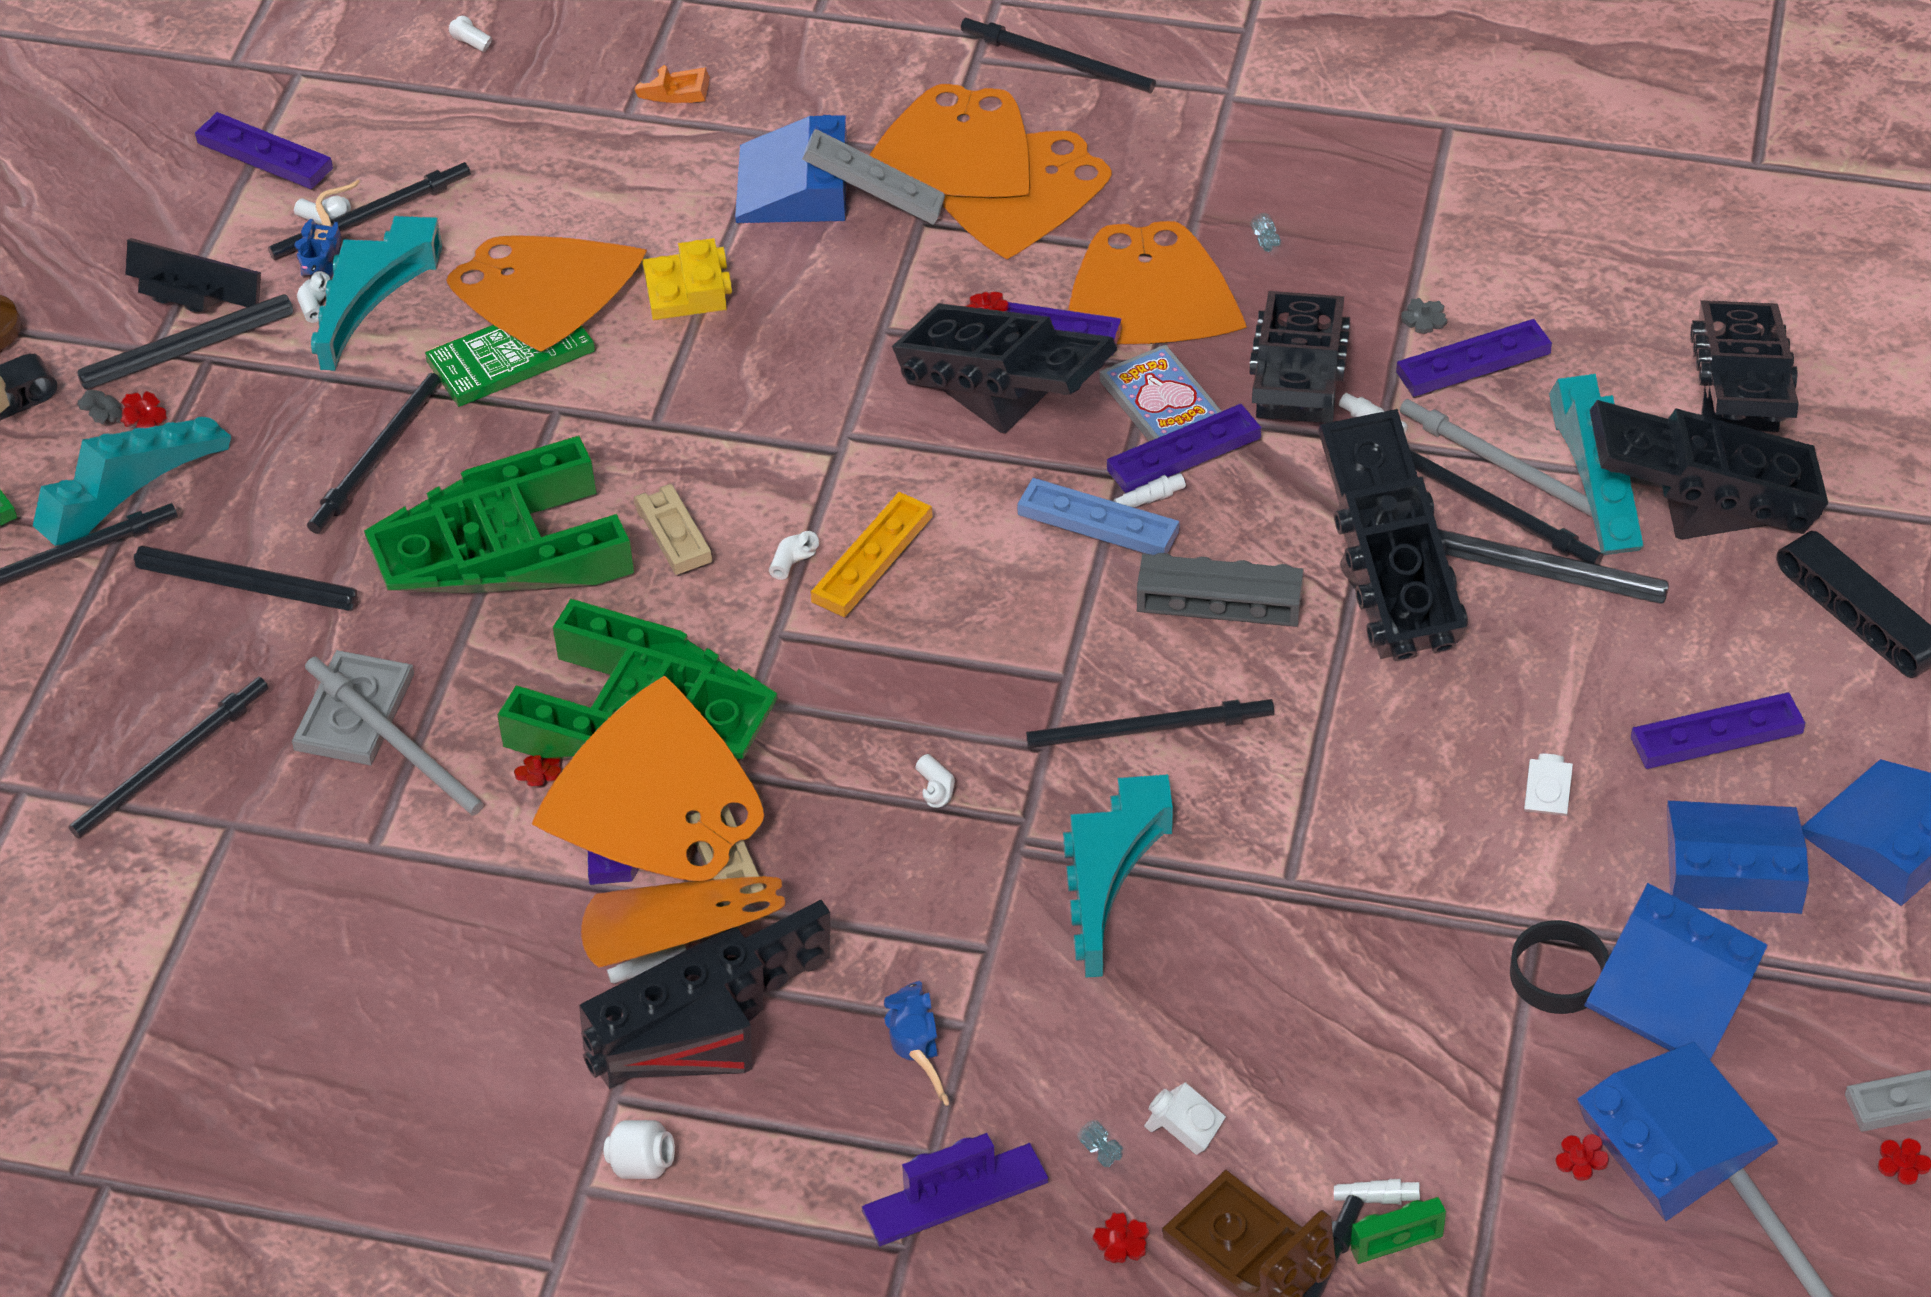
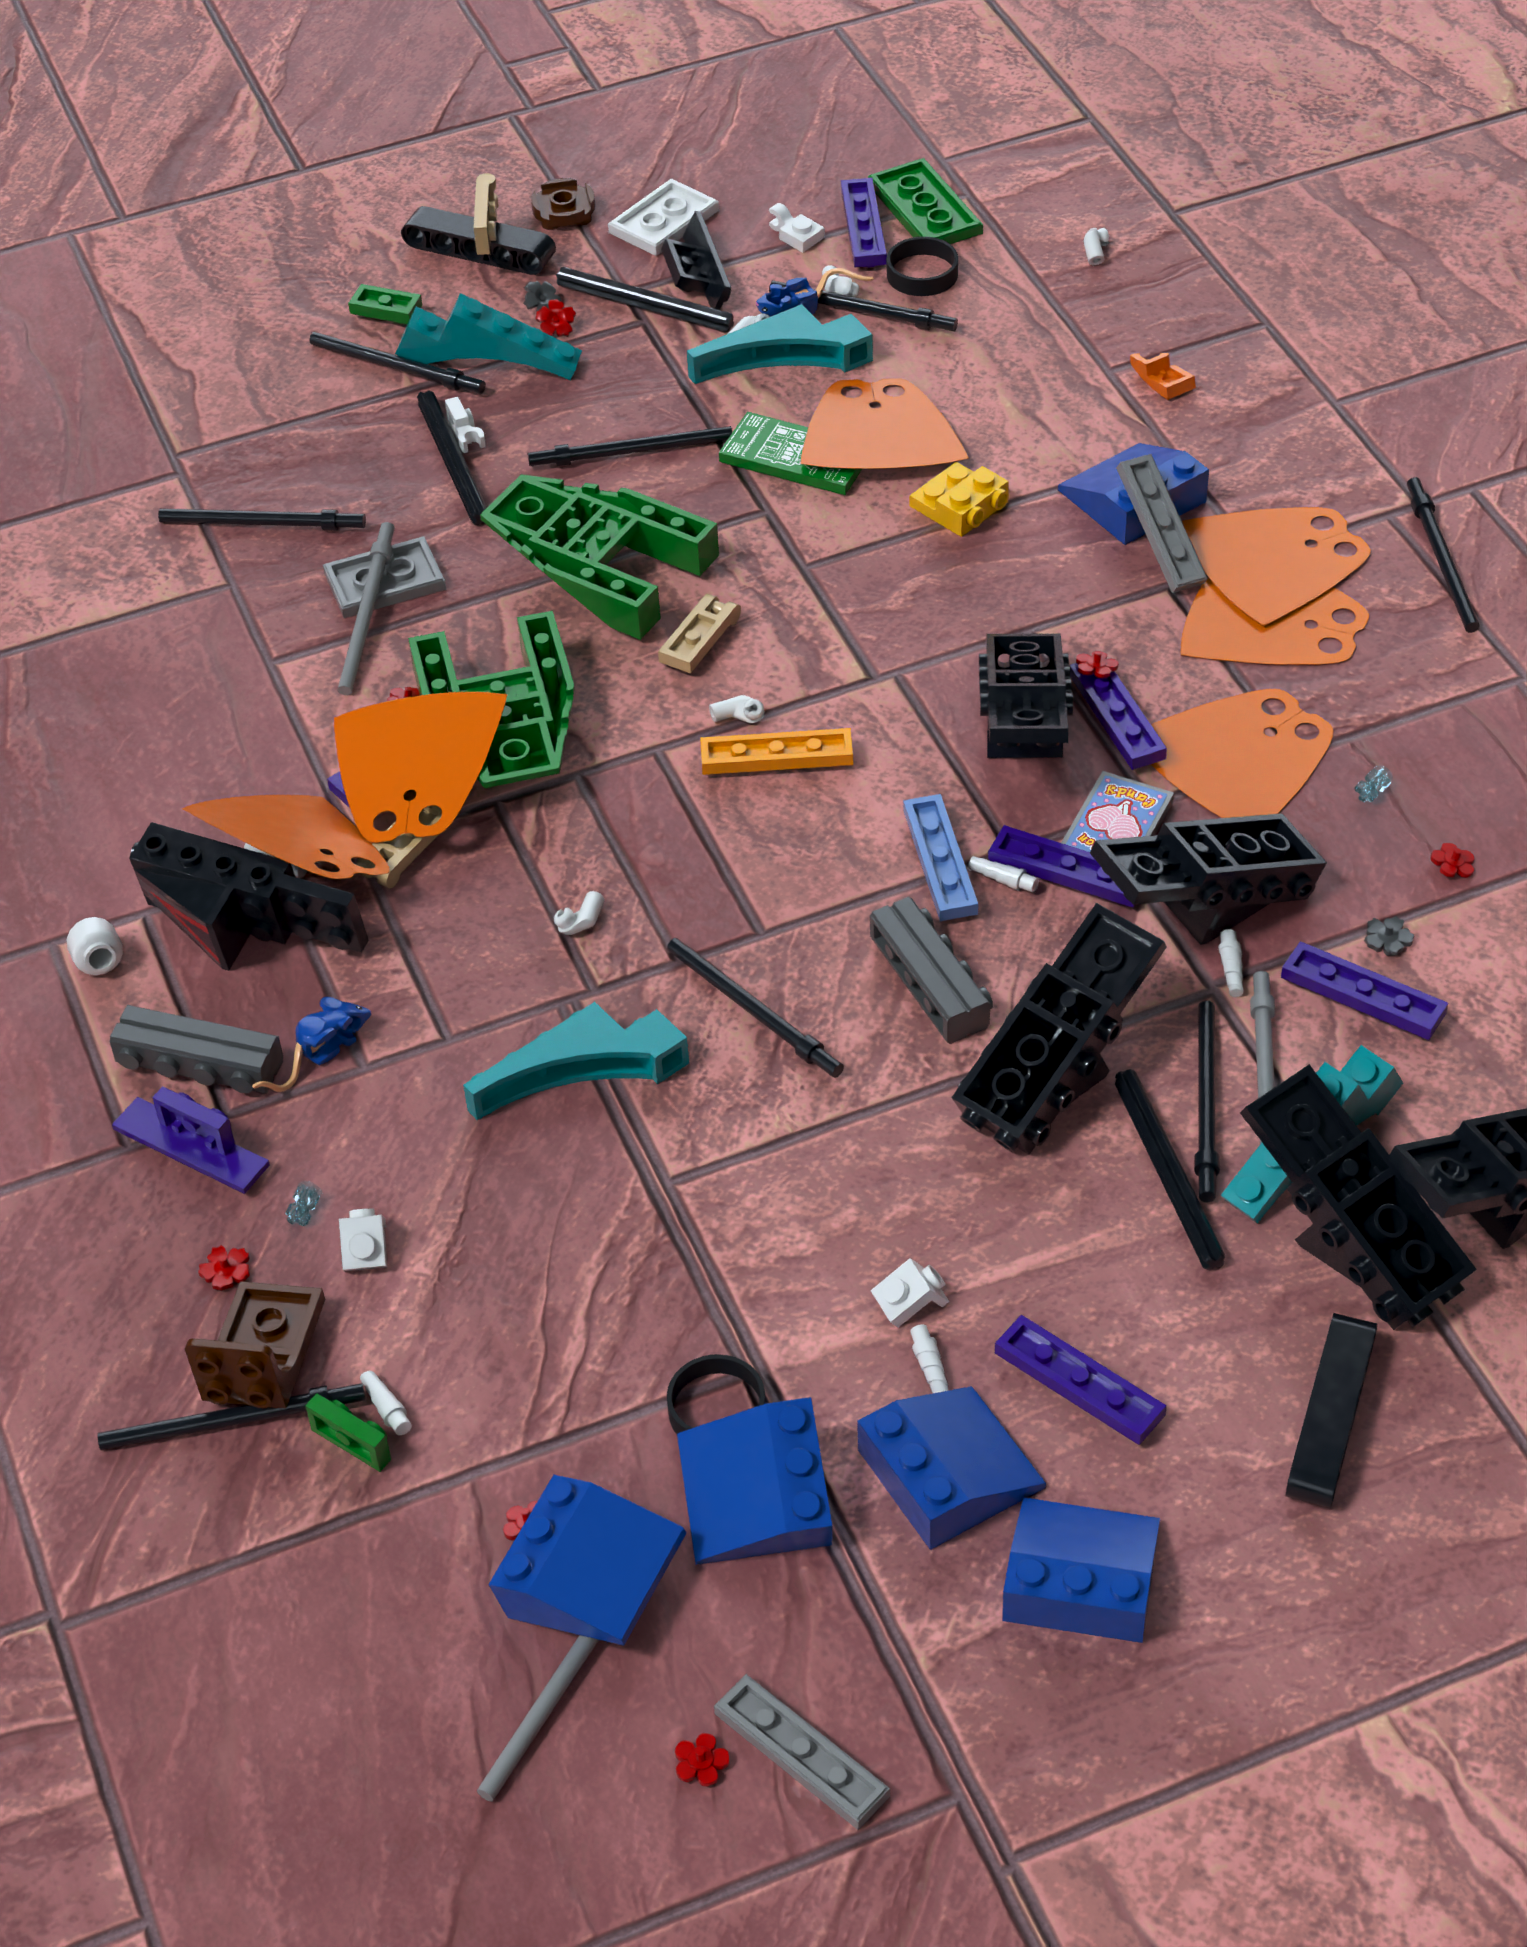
camera: 55 degrees right, 0 degrees up
none -> dark grey brick [109,1005,283,1094]
none -> white plate [445,397,486,453]
none -> white tile [608,179,719,256]
none -> white plate [769,203,825,253]
none -> green tile [868,158,983,244]
none -> black tyre [886,237,958,296]
none -> white animal [910,1324,948,1393]
none -> red plant [1430,843,1474,878]

